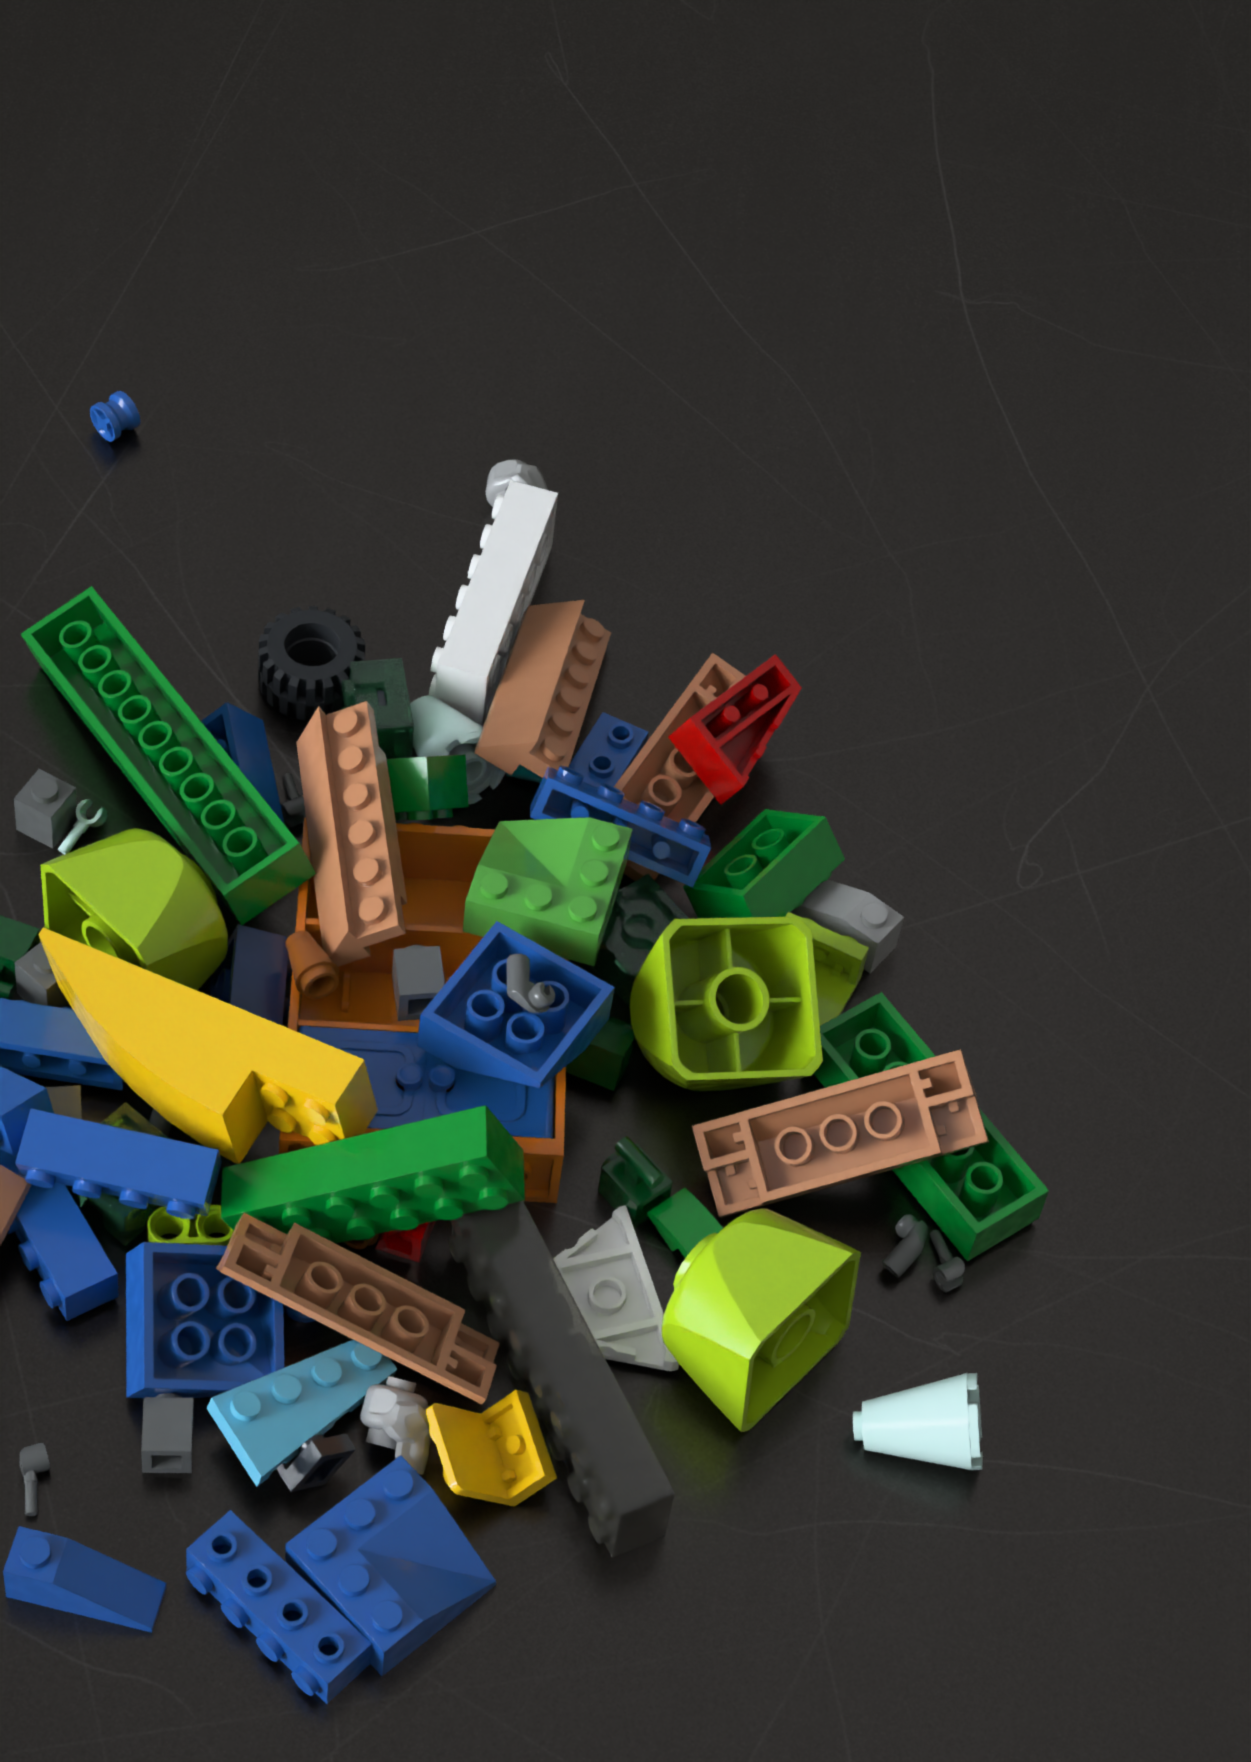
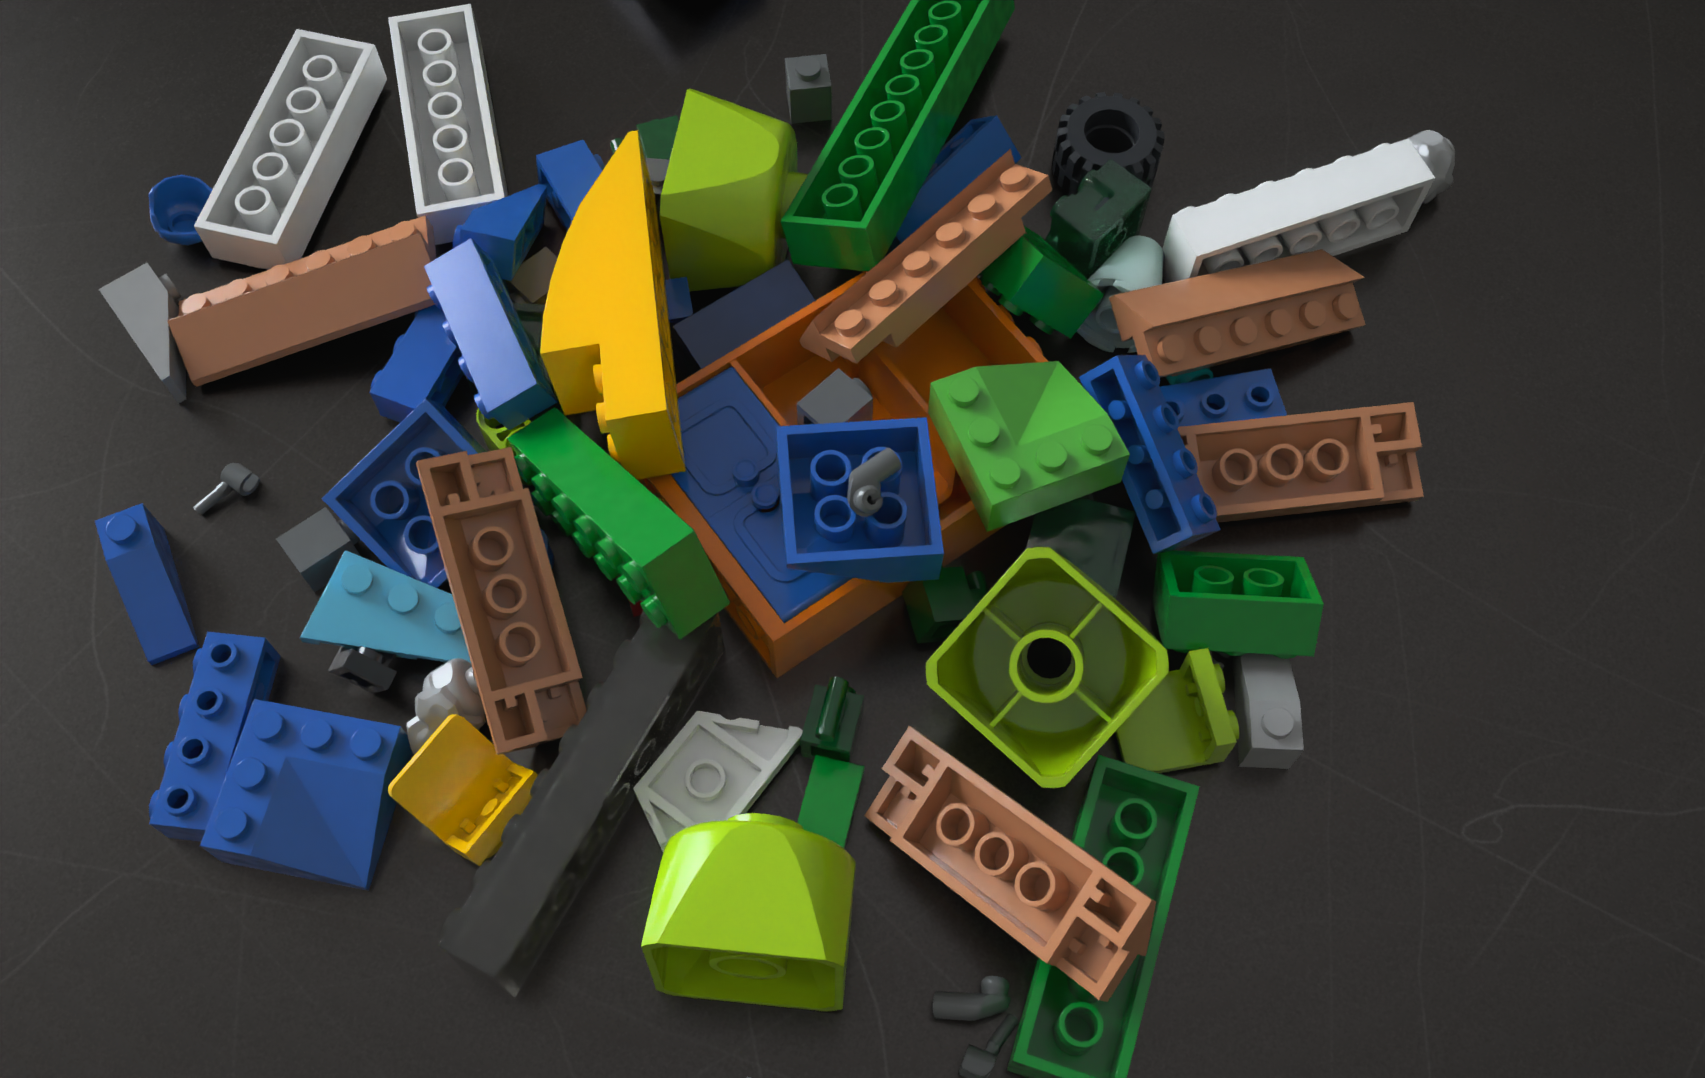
camera: 60 degrees right, 10 degrees up
light aqua hand [58,799,107,855] -> none
dark orange cone [285,931,339,999] -> none
red wedge [668,654,802,805] -> none

